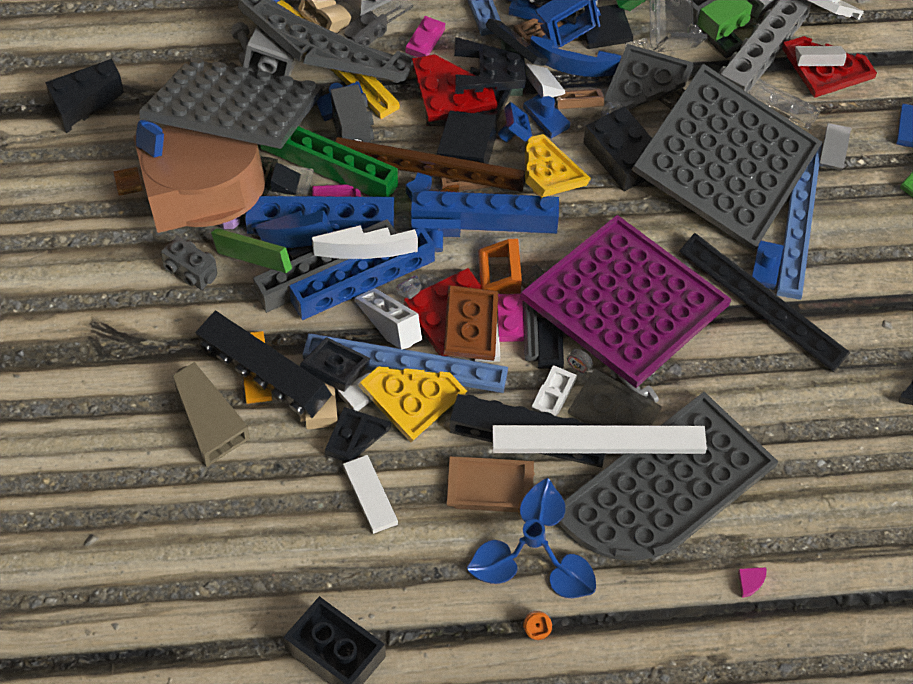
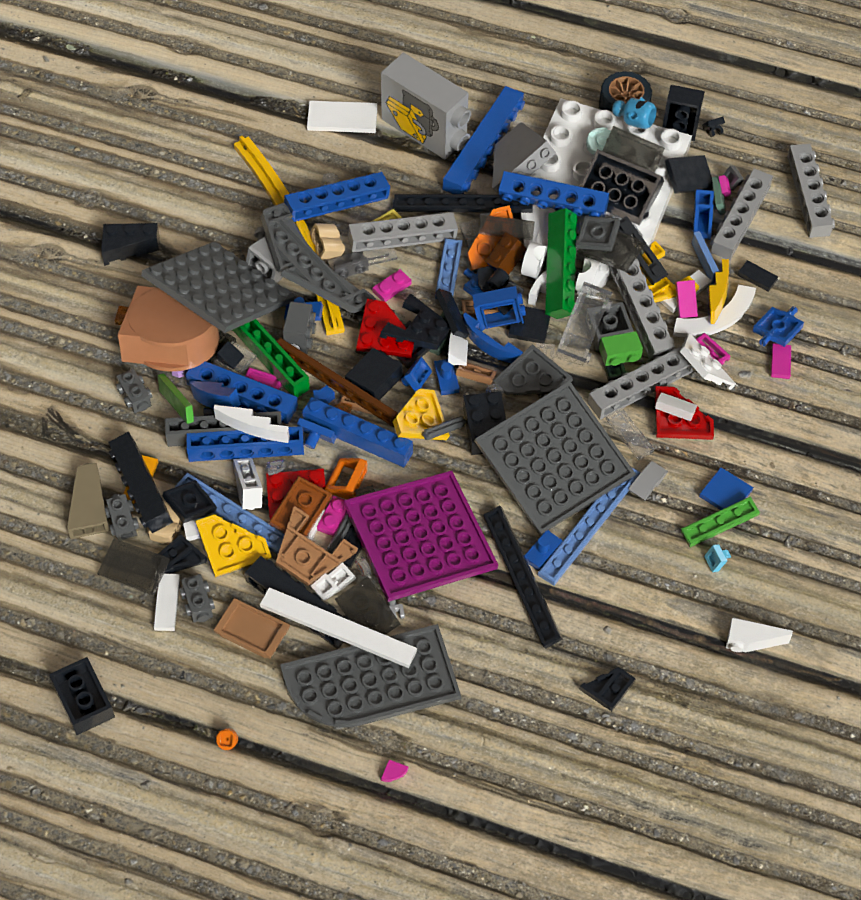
camera: 25 degrees right, 0 degrees up
blue tile [136,120,164,158] -> none
blue plant [467,478,596,599] -> none
none -> clear smoke piece [97,538,170,596]
none -> dark grey brick [105,494,140,541]
none -> dark grey brick [179,574,215,623]
none -> medium nougat wing [275,506,358,586]
none -> dark grey axle [422,416,466,440]

